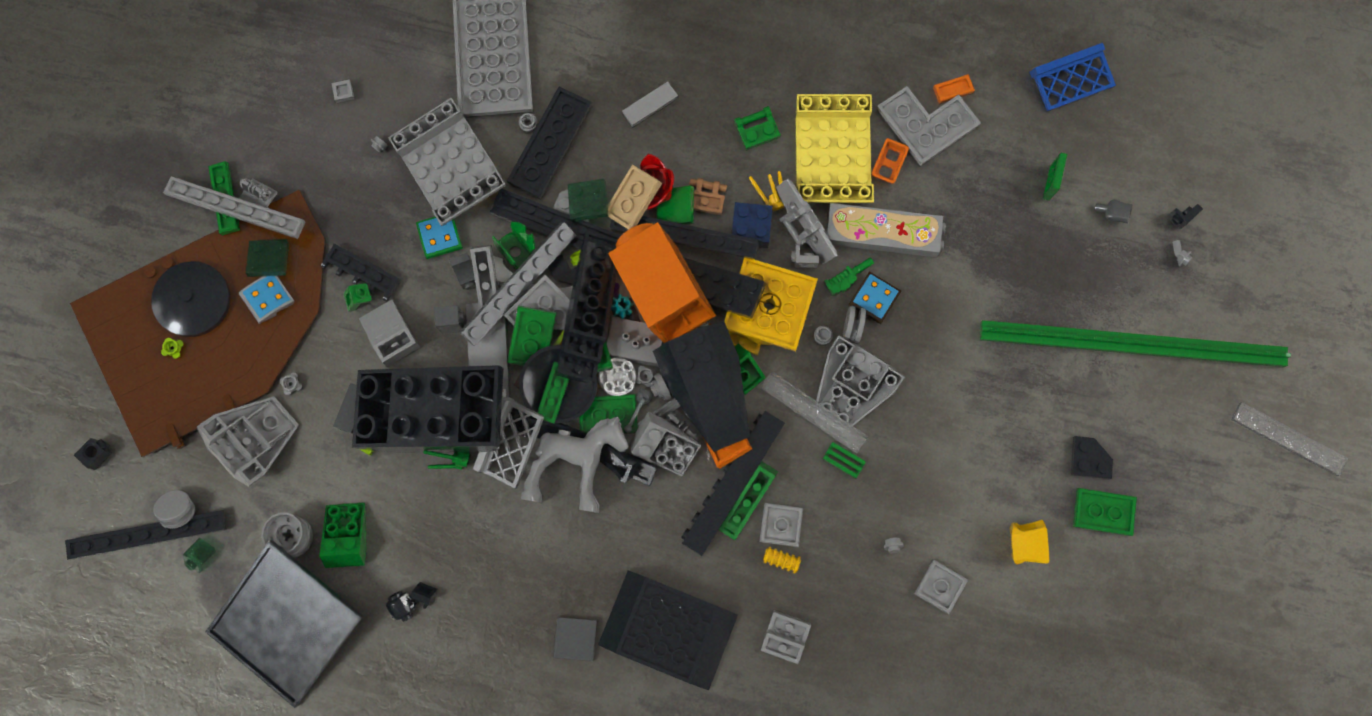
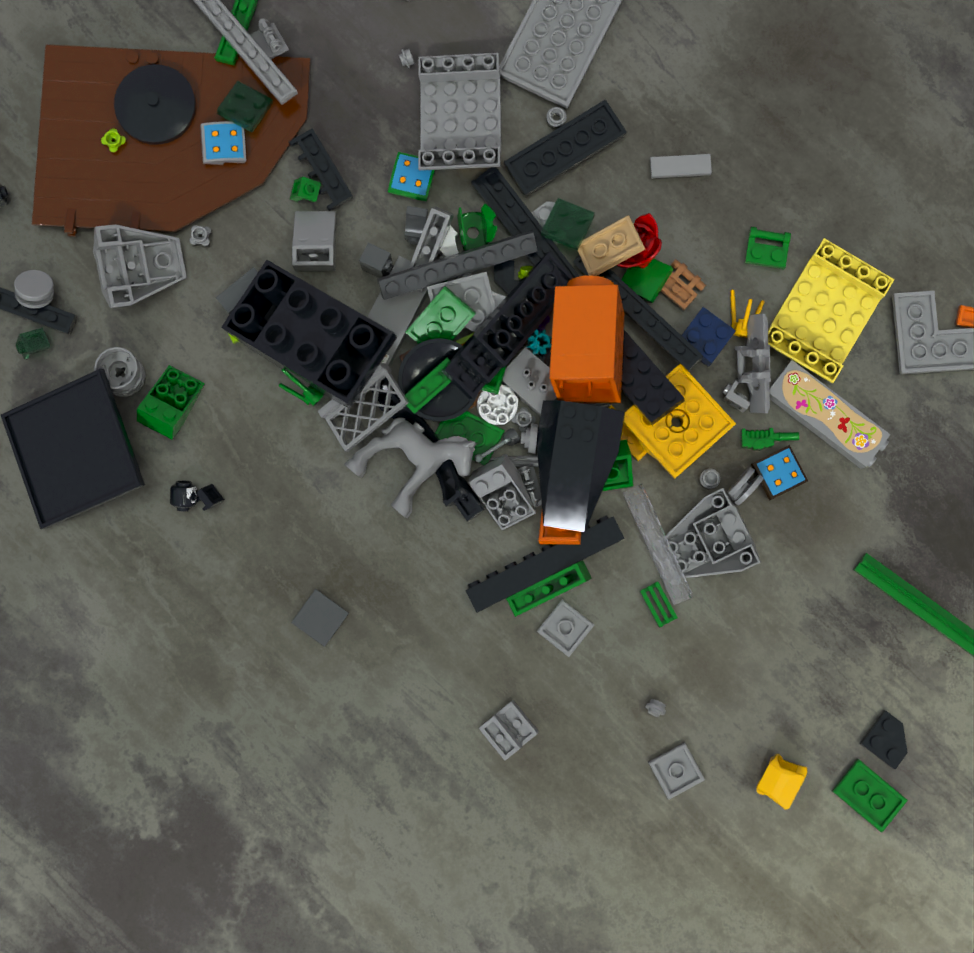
camera: 30 degrees right, 5 degrees up
black slope [598,570,738,690] -> none
yellow piece [763,546,801,574] -> none
orange piece [872,138,909,184] -> none

